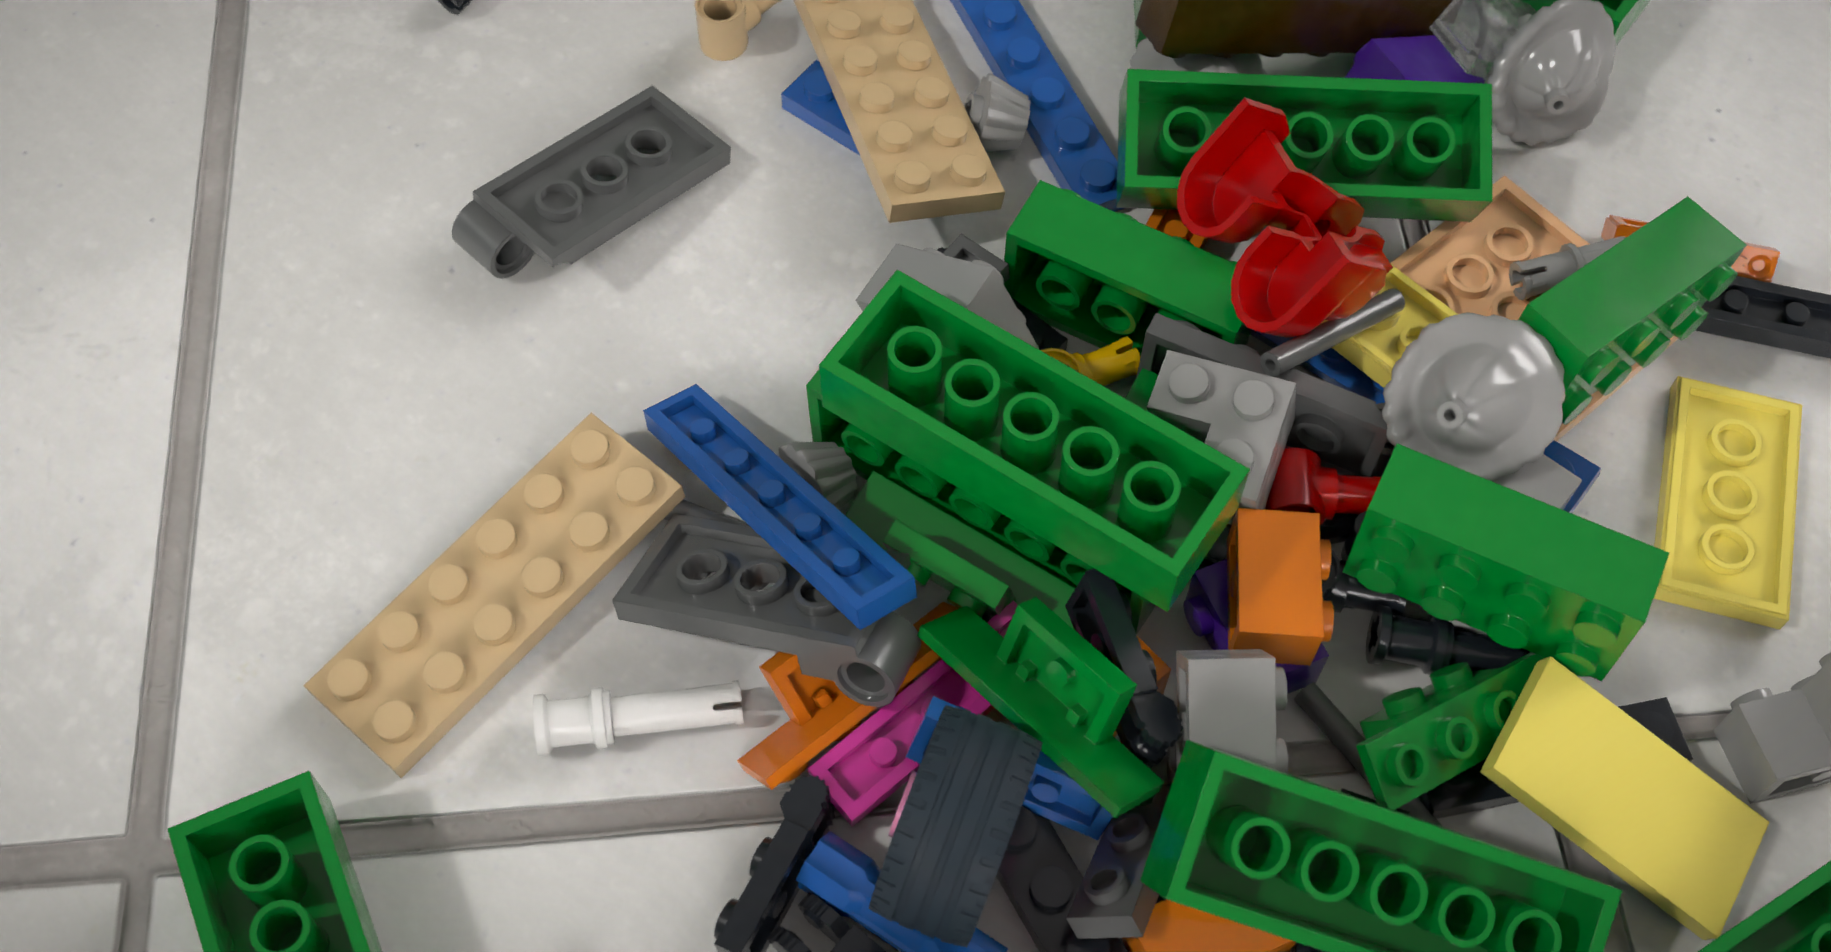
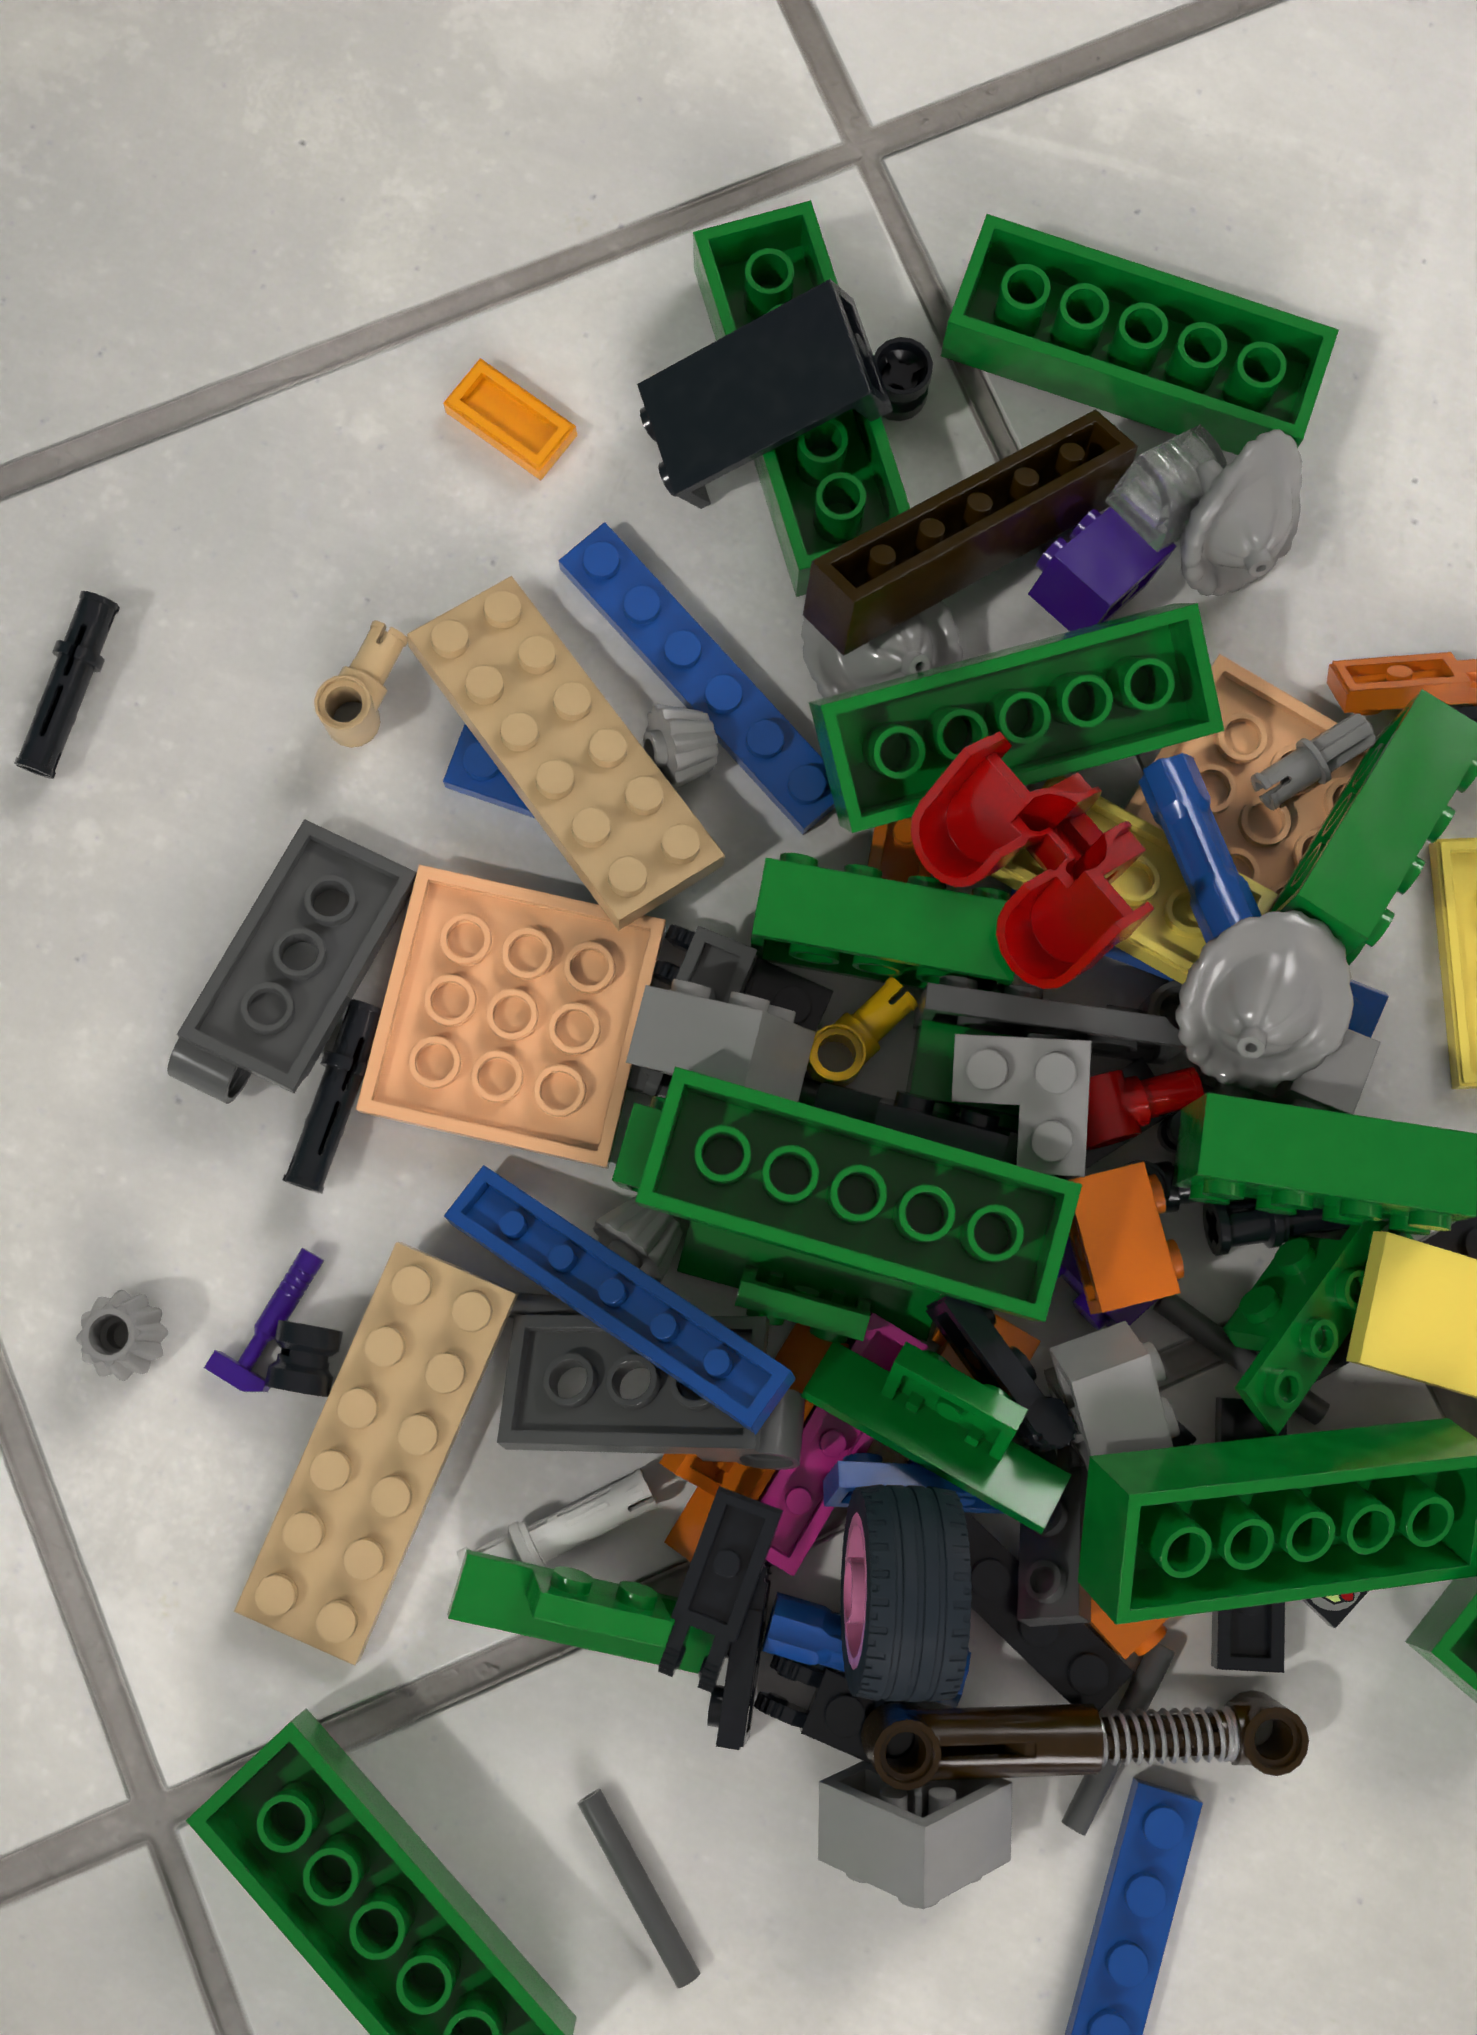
camera: 20 degrees left, 20 degrees up
dark grey piece [1260,288,1405,377] -> none
none -> light grey piece [76,1290,168,1381]
none -> dark purple piece [204,1248,324,1392]
none -> black wheel [264,1320,343,1397]
none -> black pin [282,999,382,1194]
none -> light nougat plate [356,864,666,1169]
none -> green bracket [447,1549,715,1674]
none -> black hinge [658,1486,784,1693]
none -> blue axle [1138,753,1262,943]

